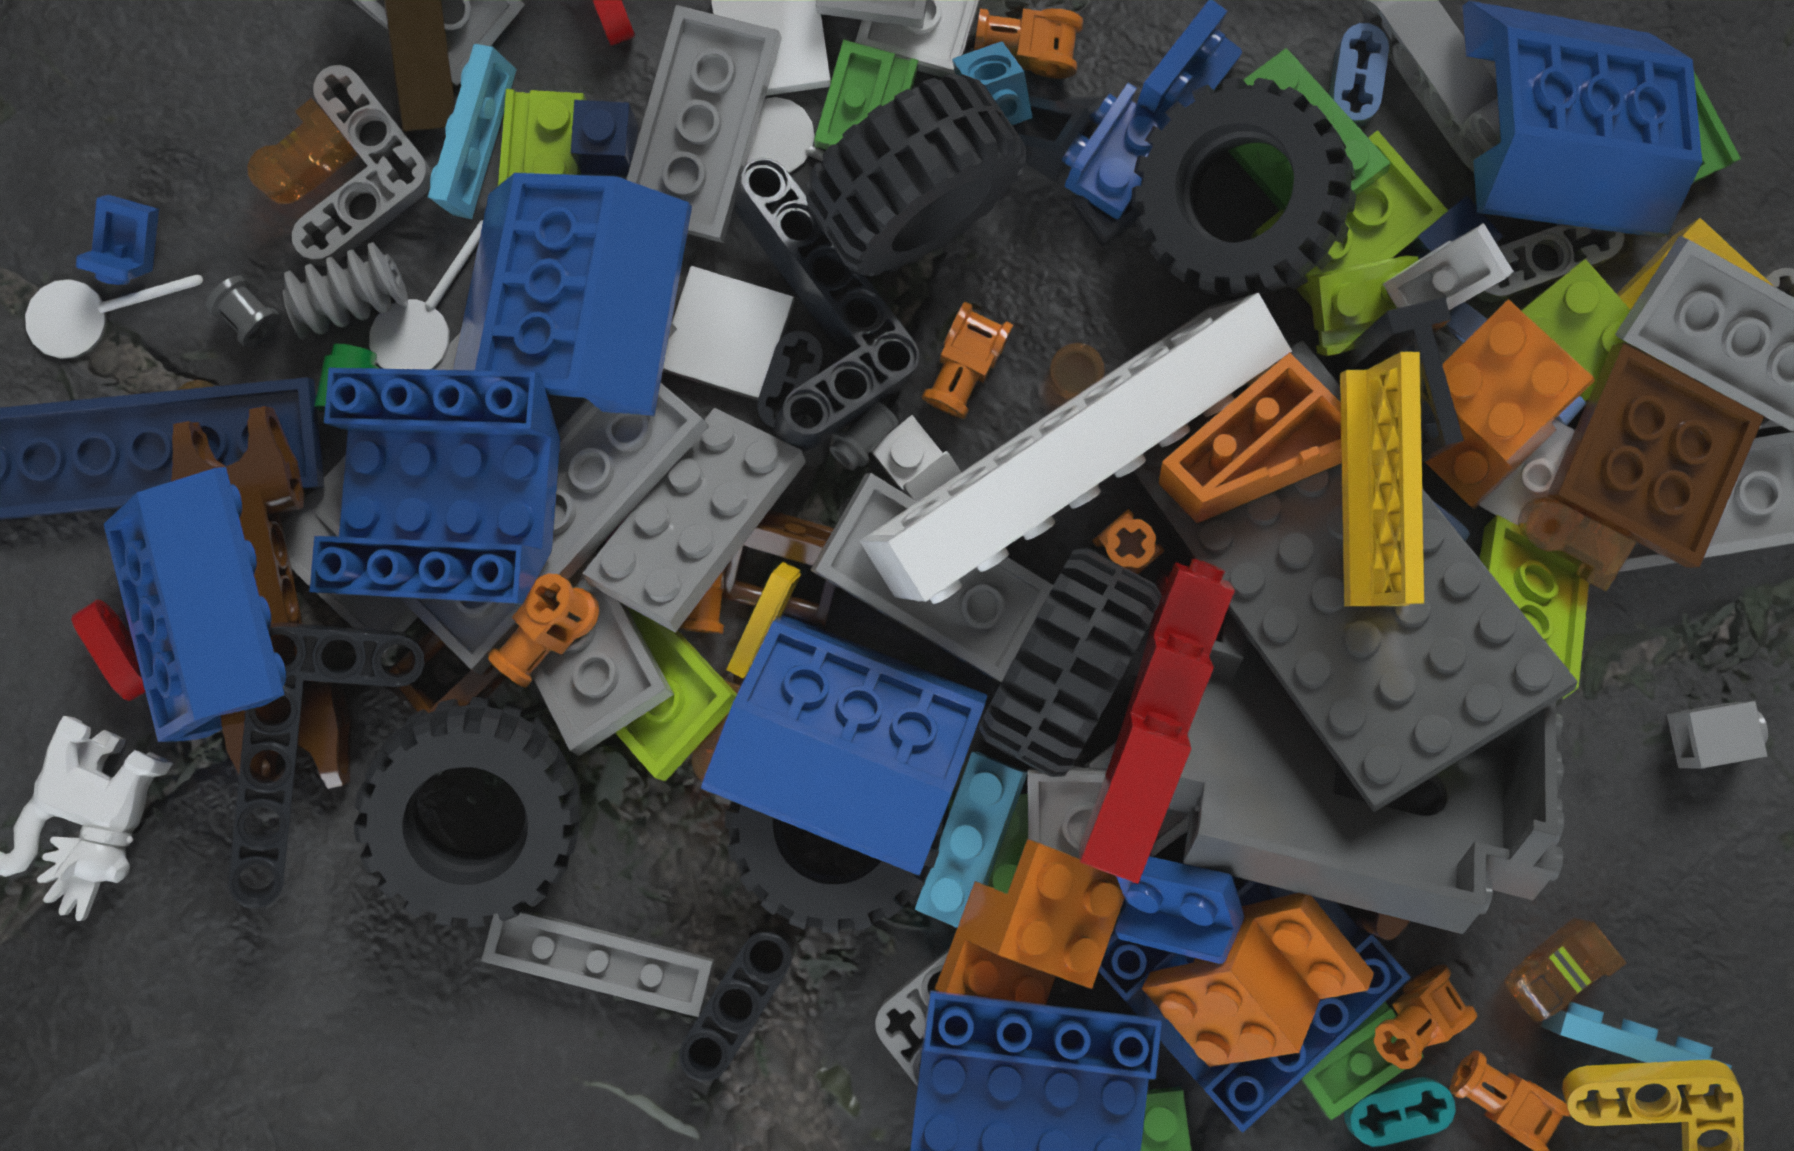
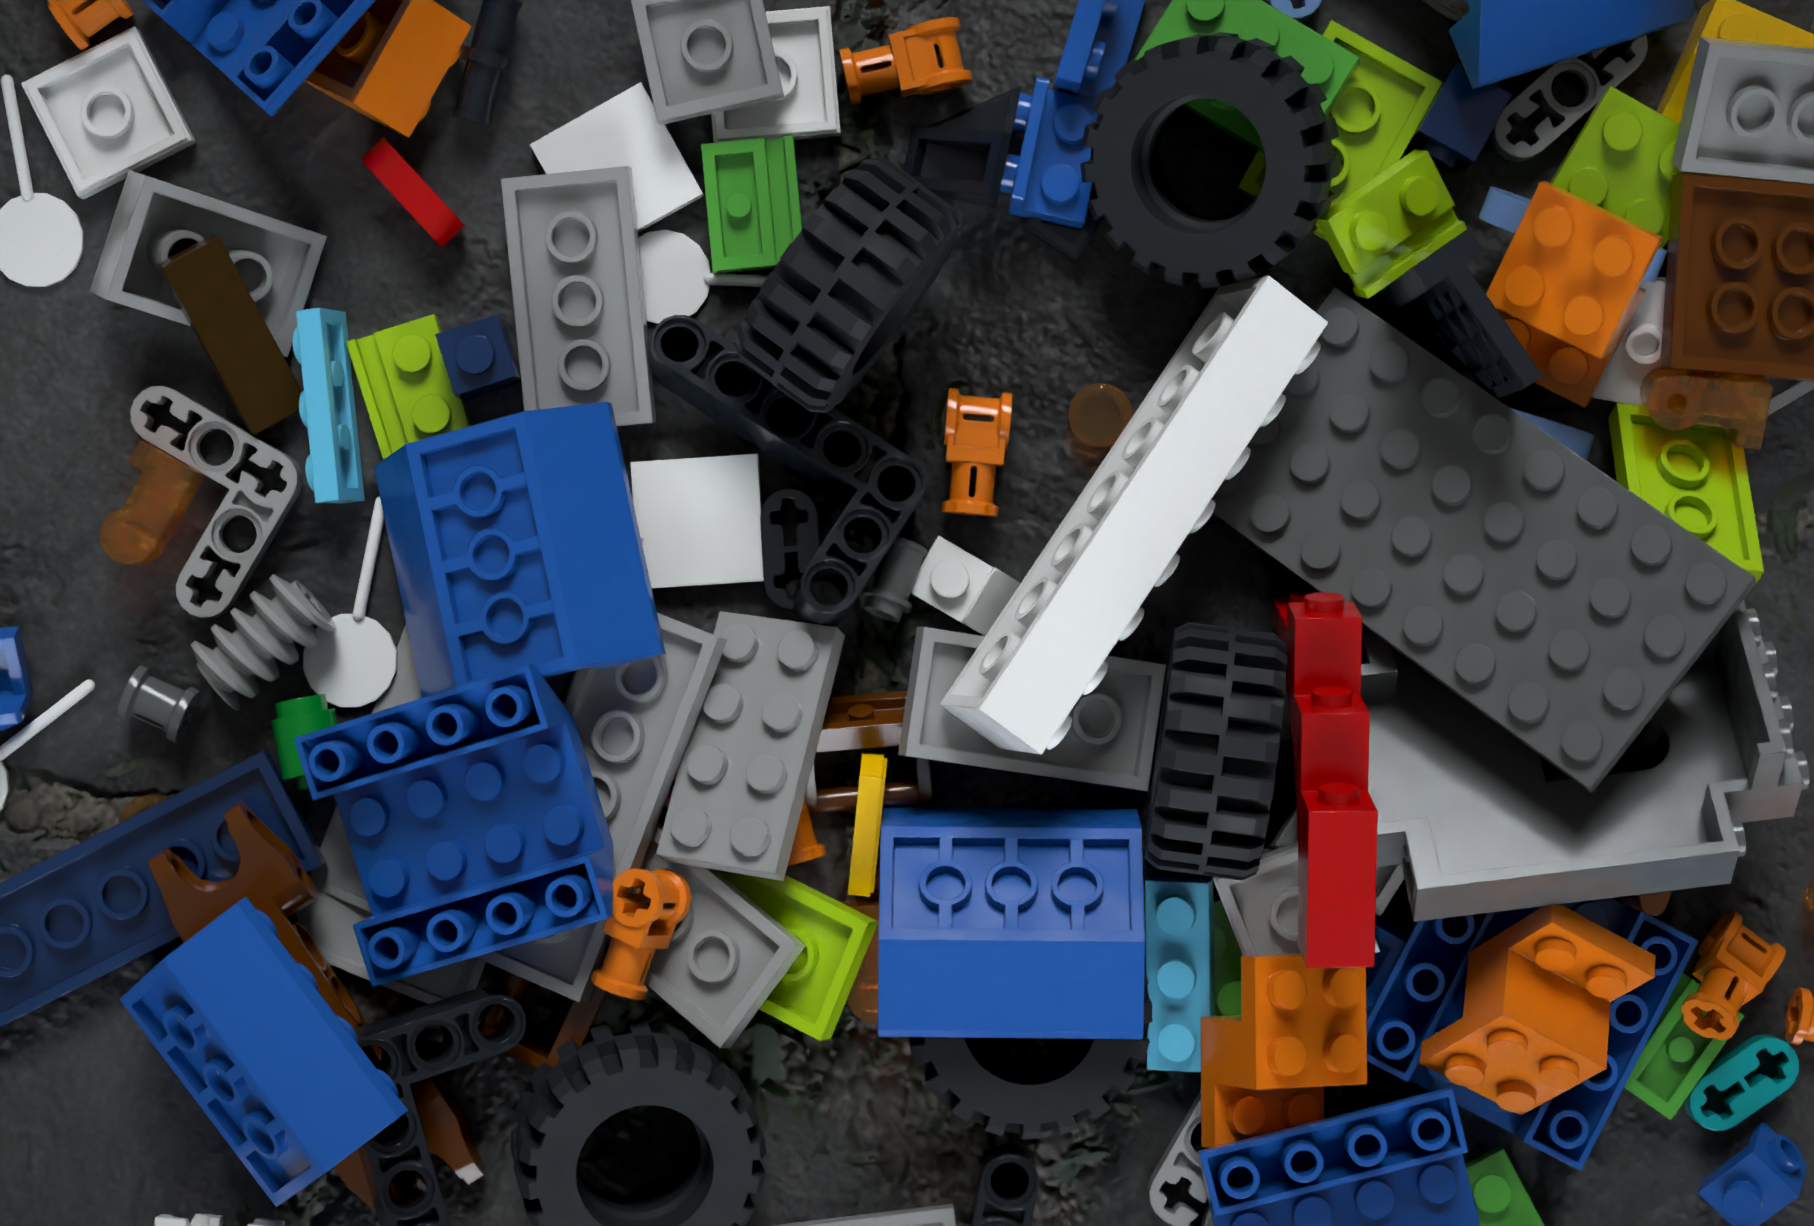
camera: 20 degrees left, 5 degrees up
red beam [71,599,145,701] -> none
dark azure brick [952,41,1032,125] -> none
orange connector [1092,509,1165,575] -> none
blue bracket [1115,856,1245,964] -> none
orange wedge [1158,352,1342,523] -> none
yellow fence [1340,352,1424,606] -> none
white slope [1383,223,1514,310] -> none

